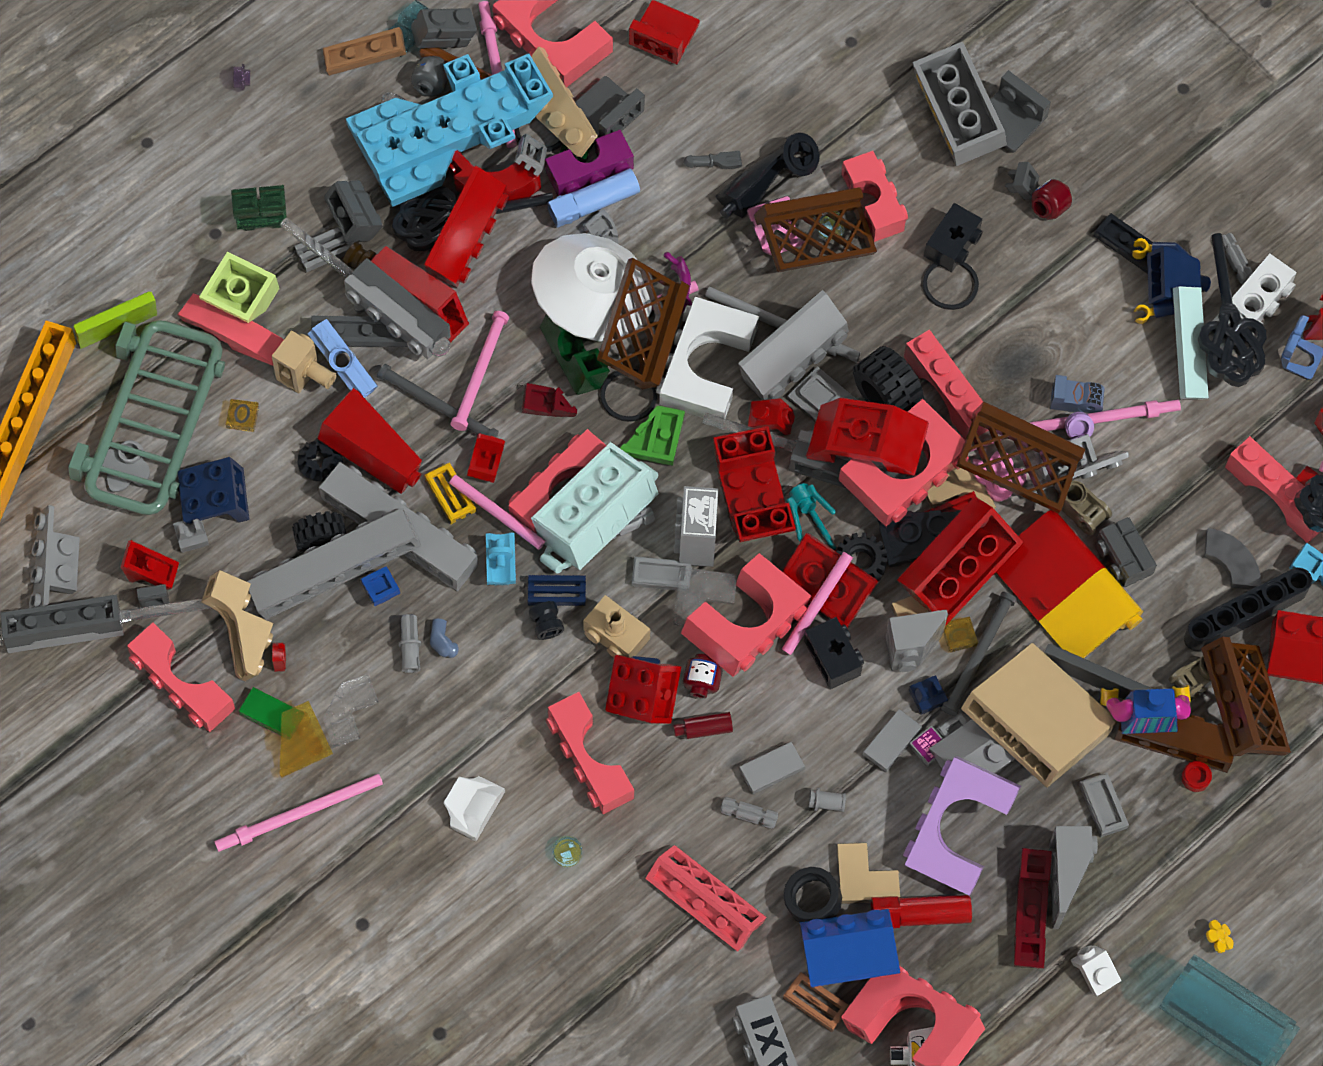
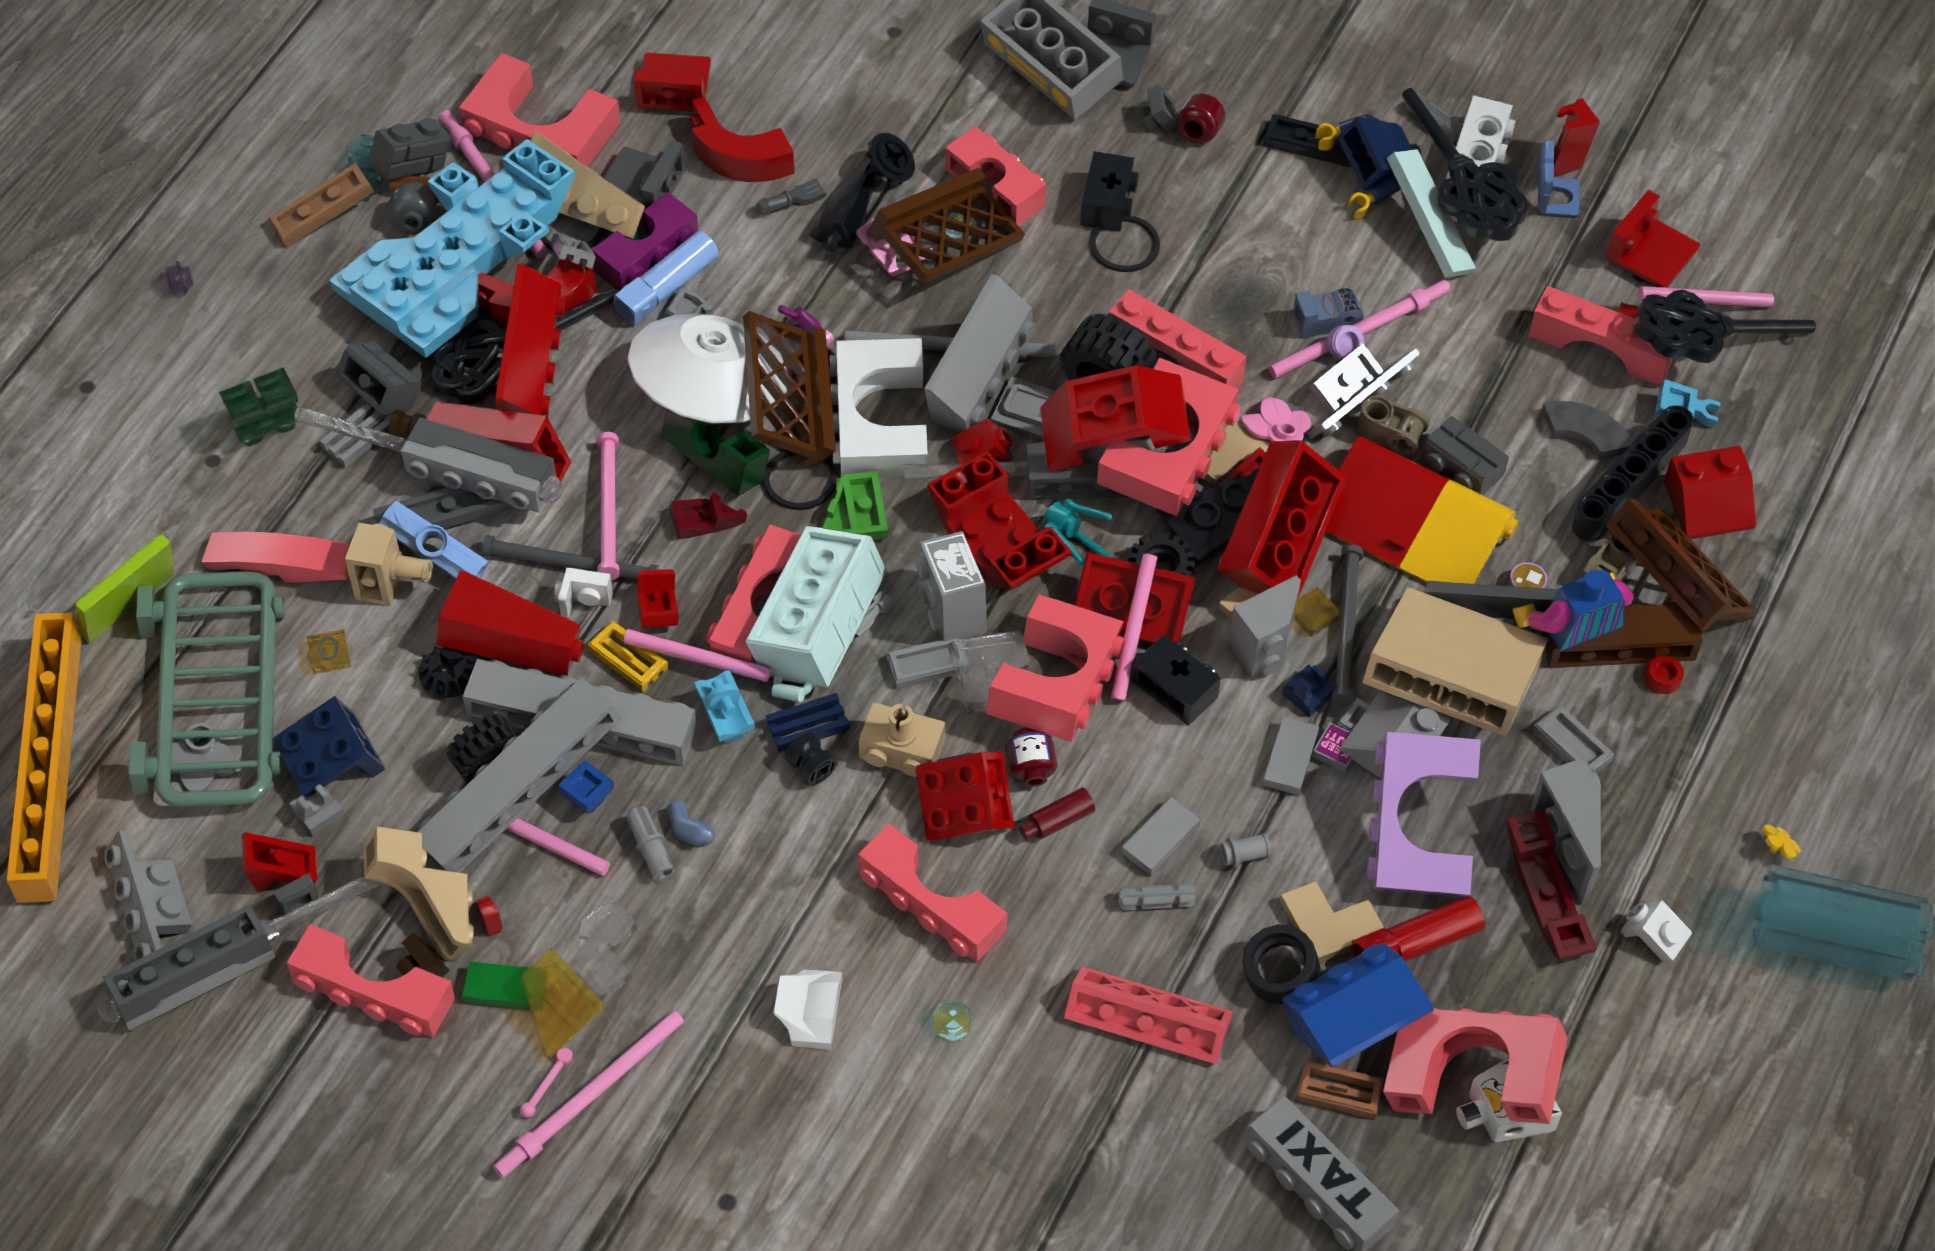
camera: 20 degrees left, 10 degrees down
yellowish green slope [199,252,279,323] -> none
reddish brown fence [956,402,1085,513] -> none
none -> dark brown tile [396,932,450,977]
none -> bright pink bar [506,818,610,876]
none -> bright pink hinge [520,1048,573,1118]
none -> white bracket [554,568,613,618]
none -> red arch [689,96,795,182]
none -> pearl gold tile [1509,562,1547,588]

